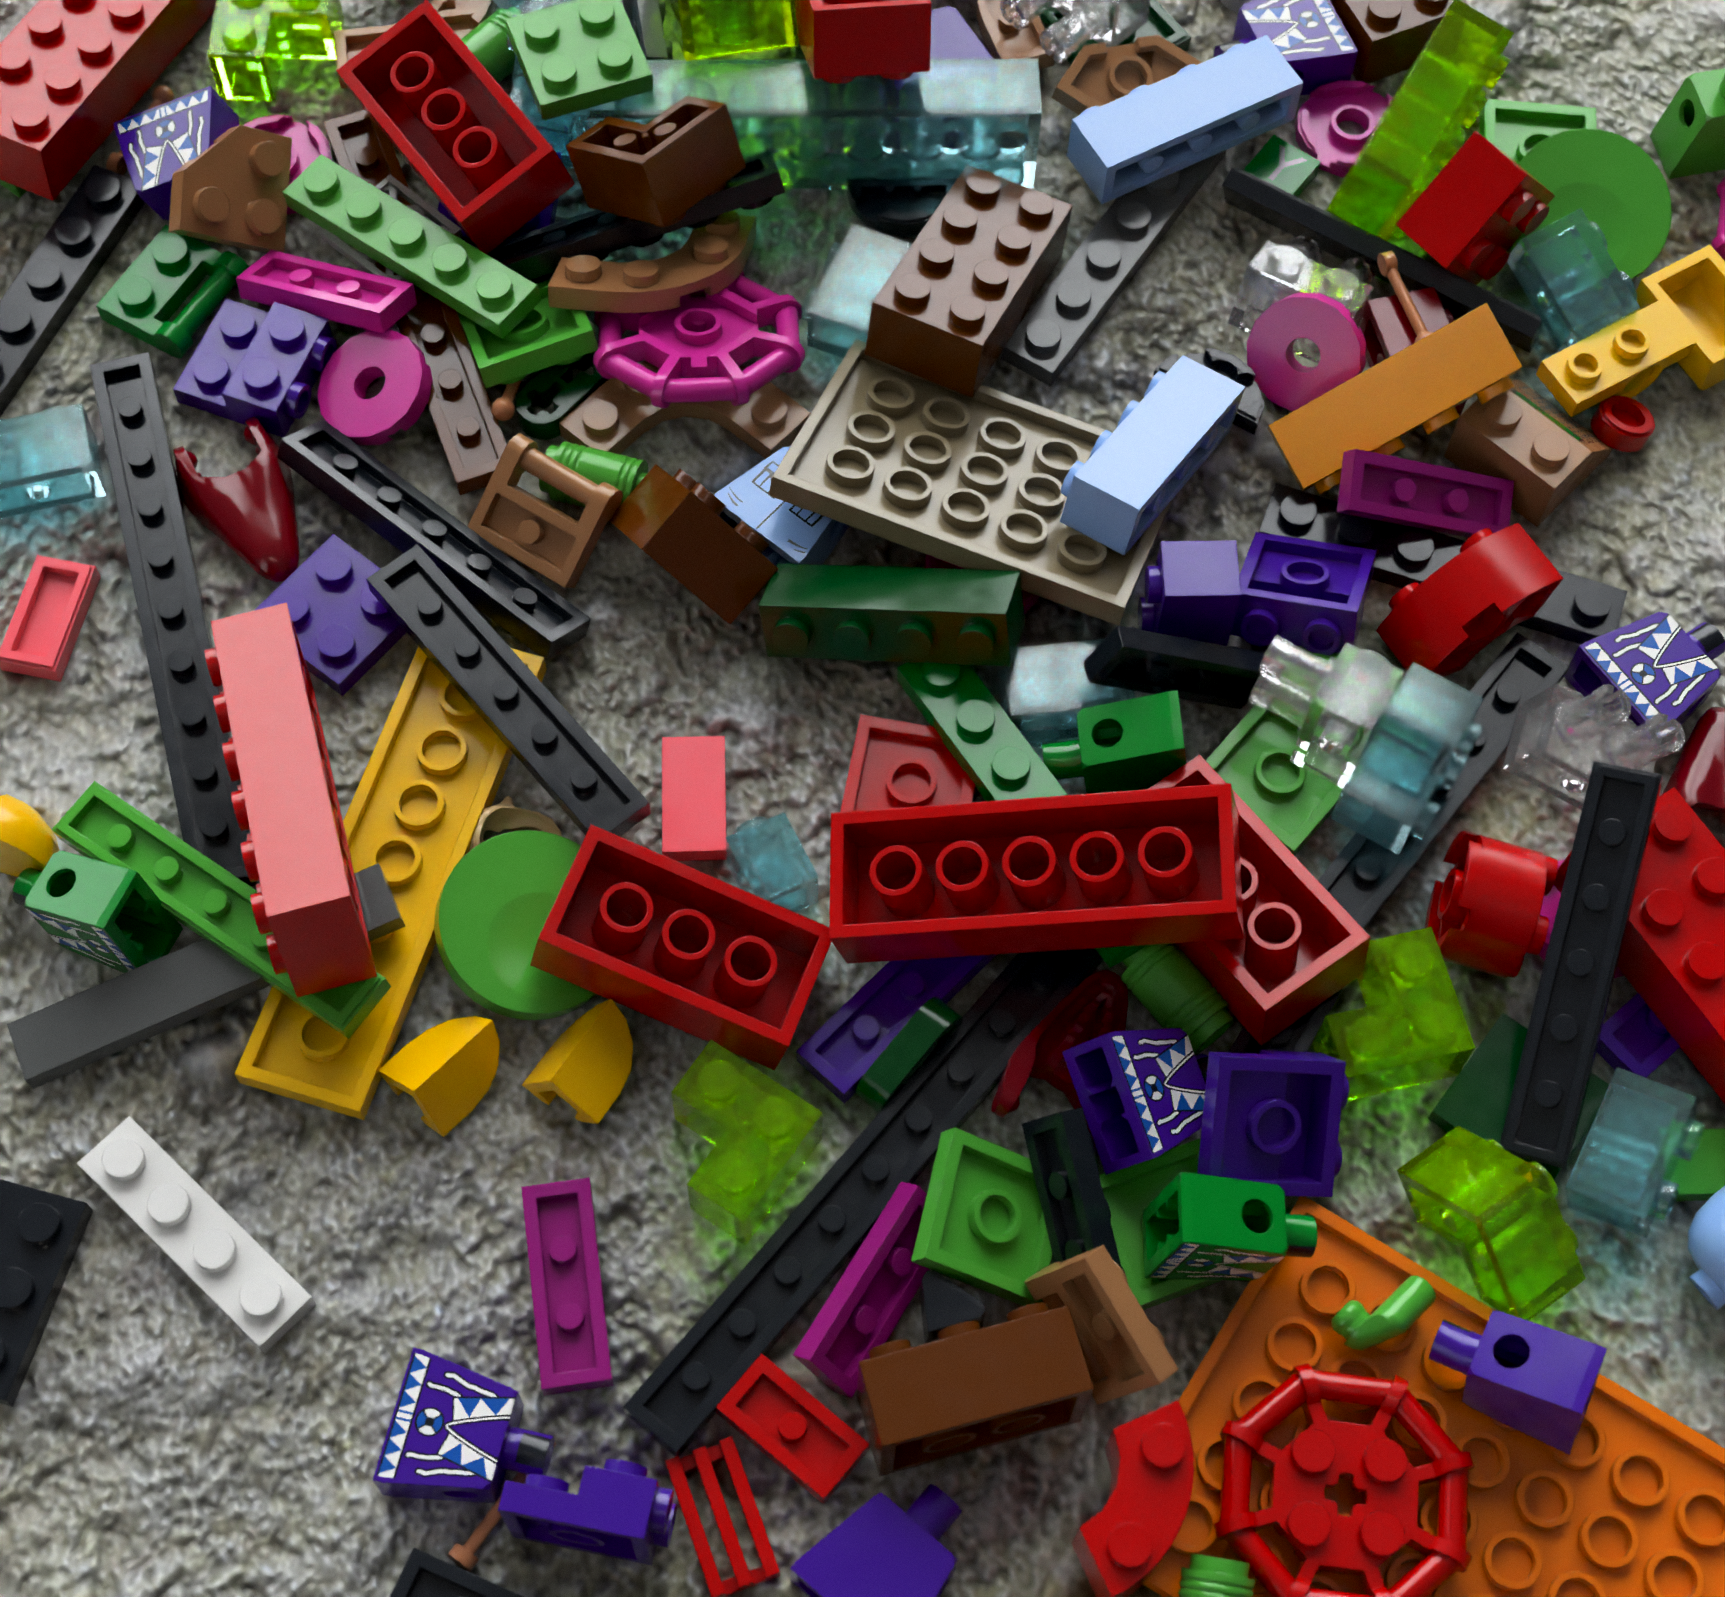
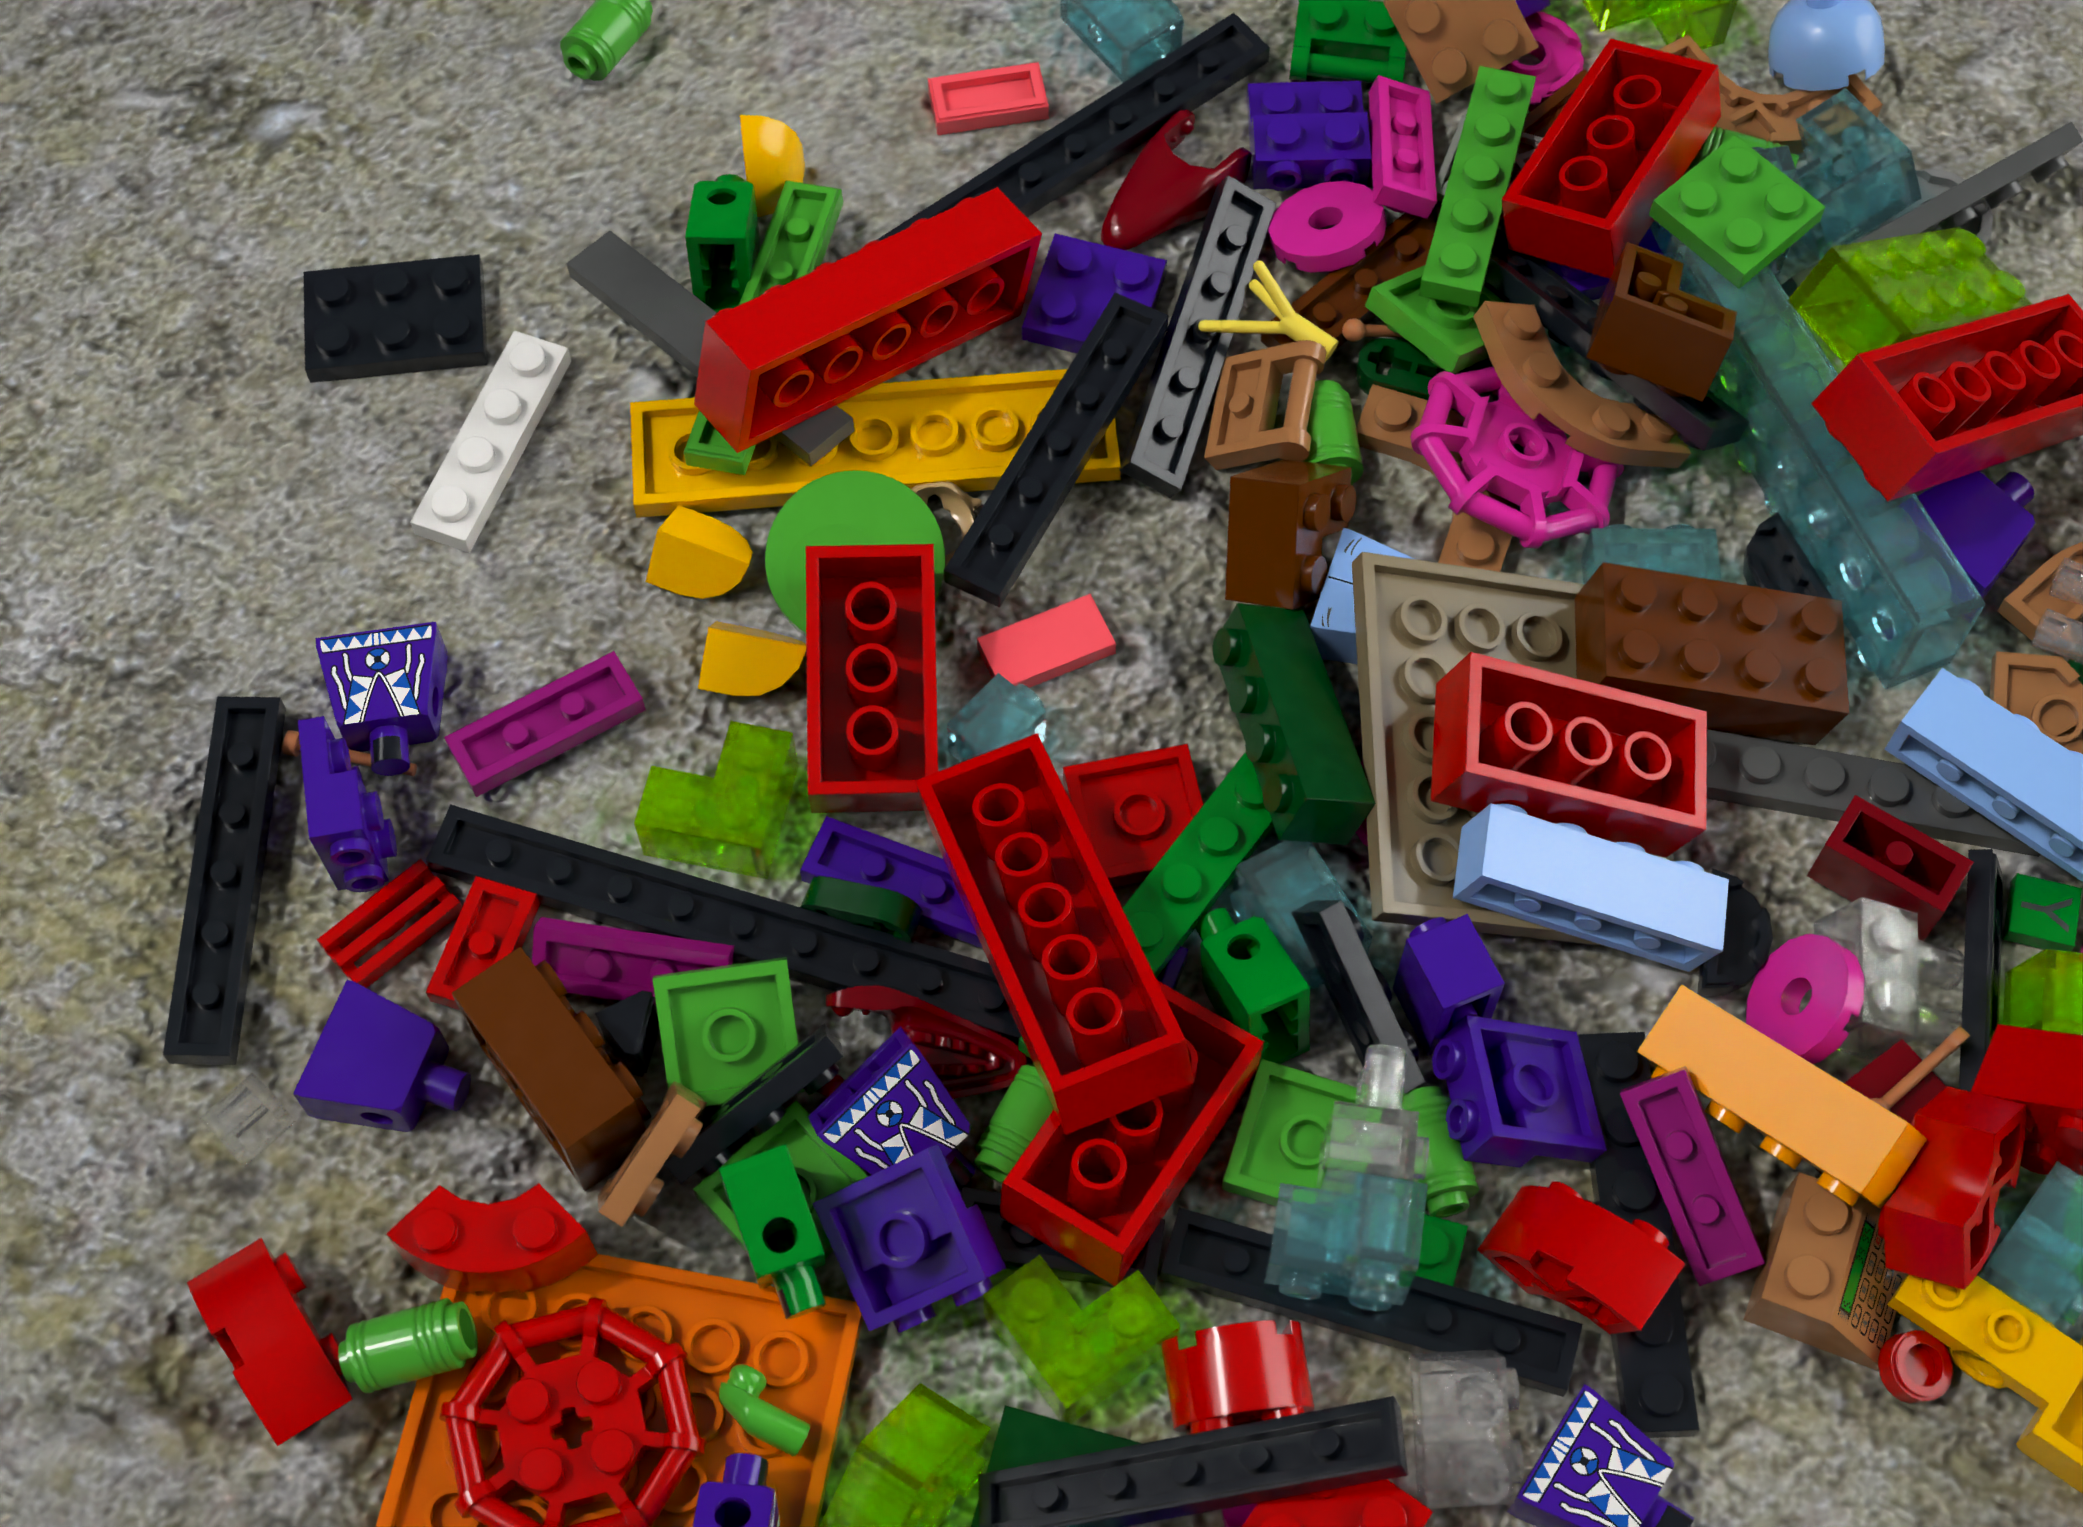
camera: 70 degrees right, 0 degrees up
none -> light yellow plant [1198,260,1339,361]
none -> red brick [1431,652,1707,858]
none -> dark red brick [1807,795,1974,943]
none -> red brick [1878,1086,2026,1290]

